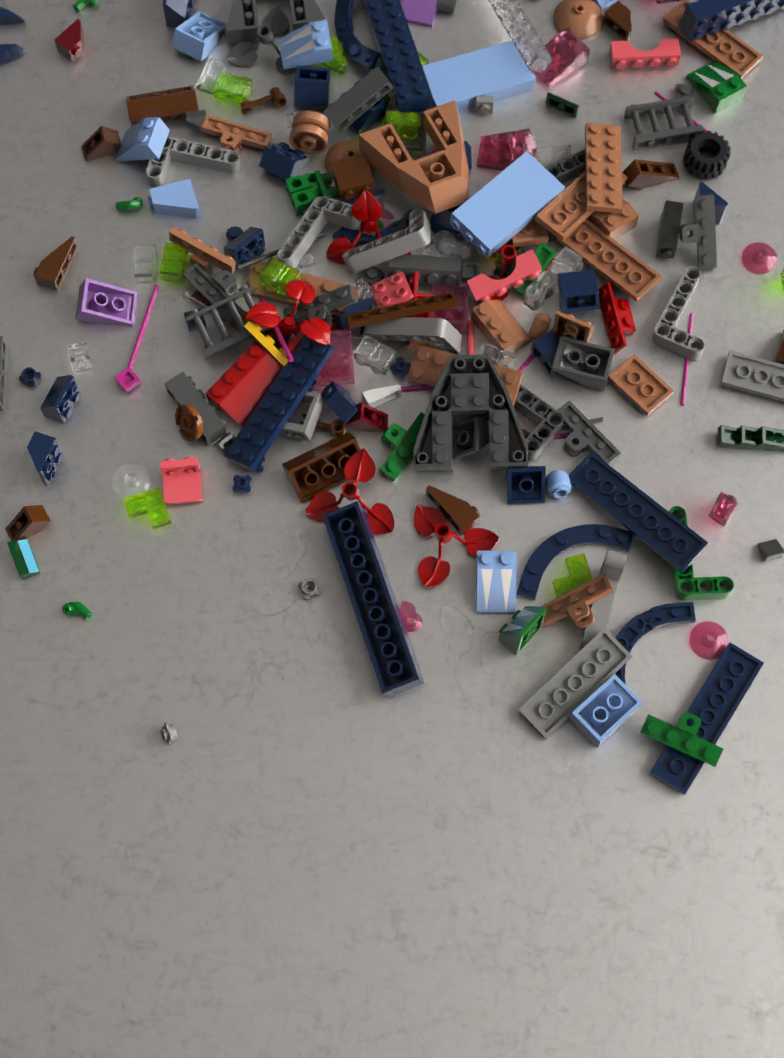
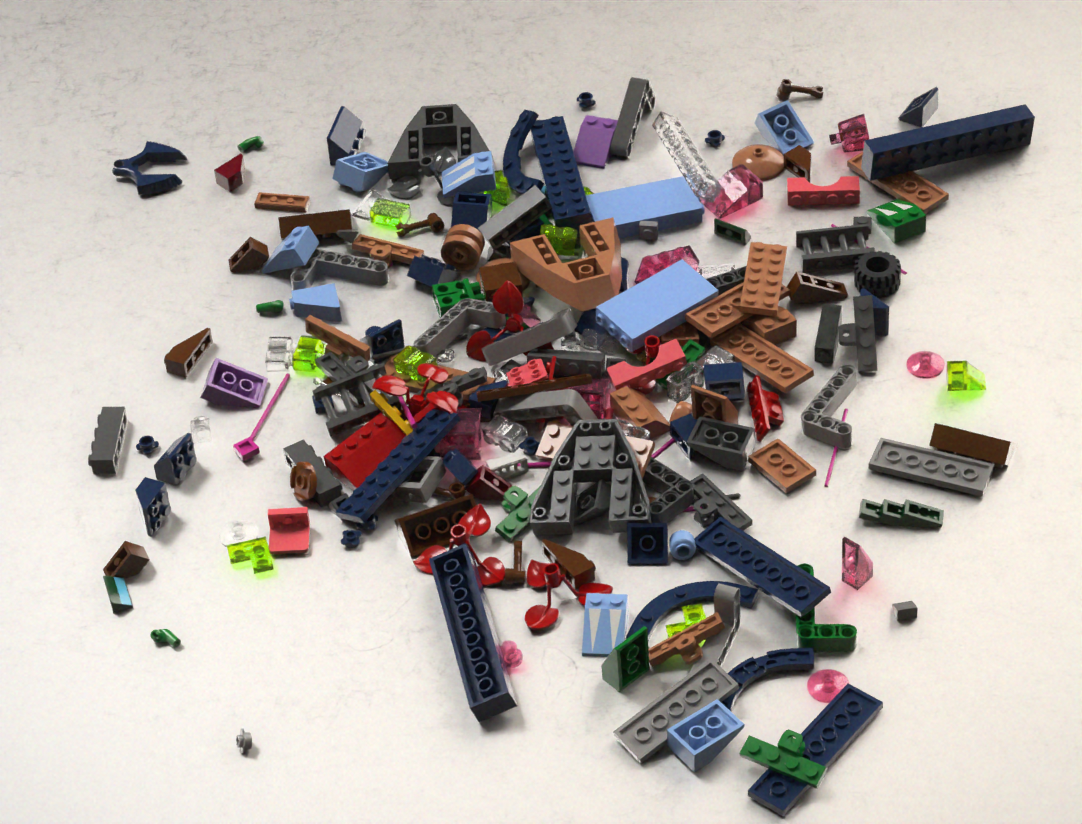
camera: 10 degrees right, 25 degrees down
light grey plate [298,578,321,599] -> none
none -> nougat tile [254,192,310,212]
none -> dark grey slope [487,245,510,261]
none -> reddish brown brick [505,541,526,585]

